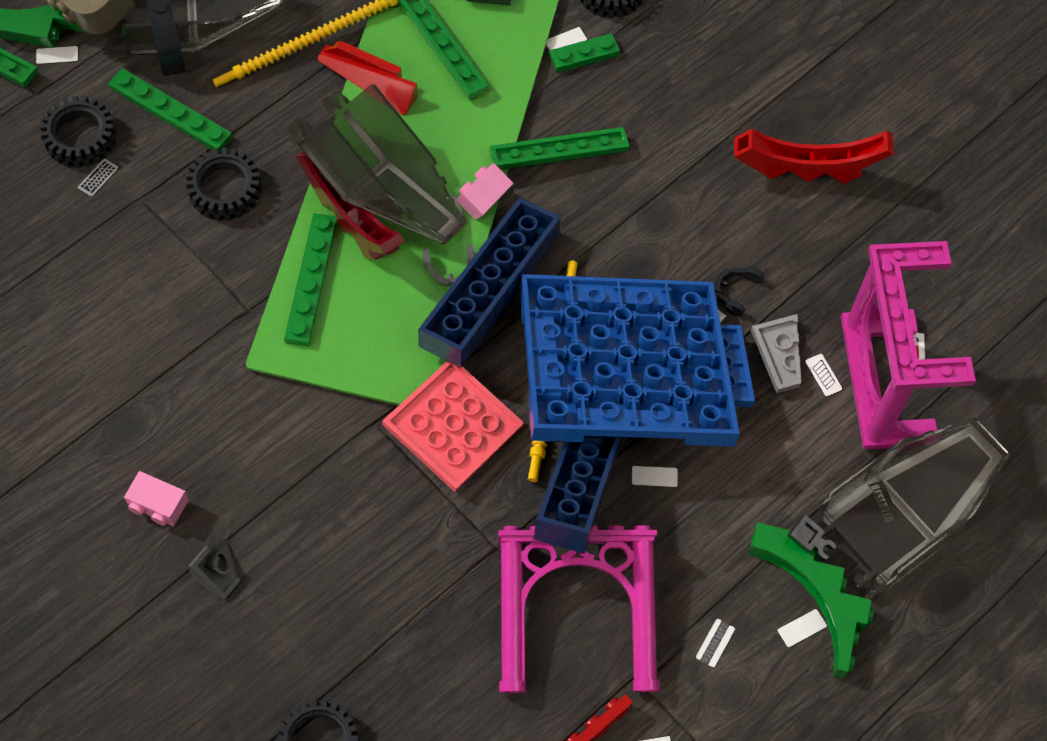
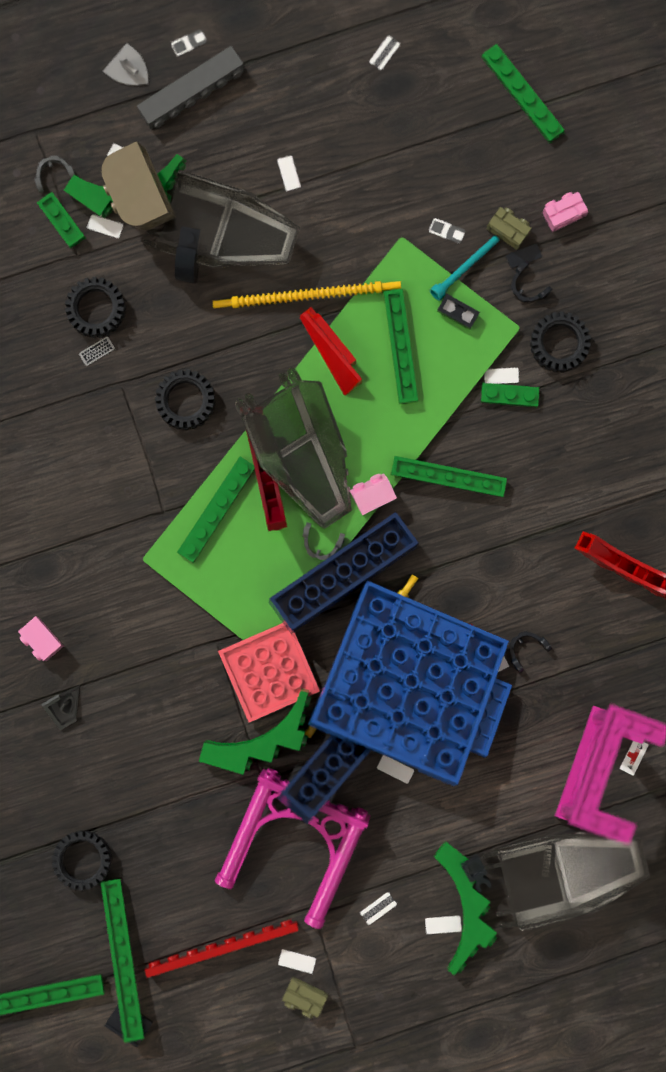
camera: 30 degrees right, 20 degrees up
green plate [108,68,233,154] -> none
light grey wing [751,314,801,393] -> none
white sticker [805,354,842,396] -> none
none -> green arch [199,688,311,775]

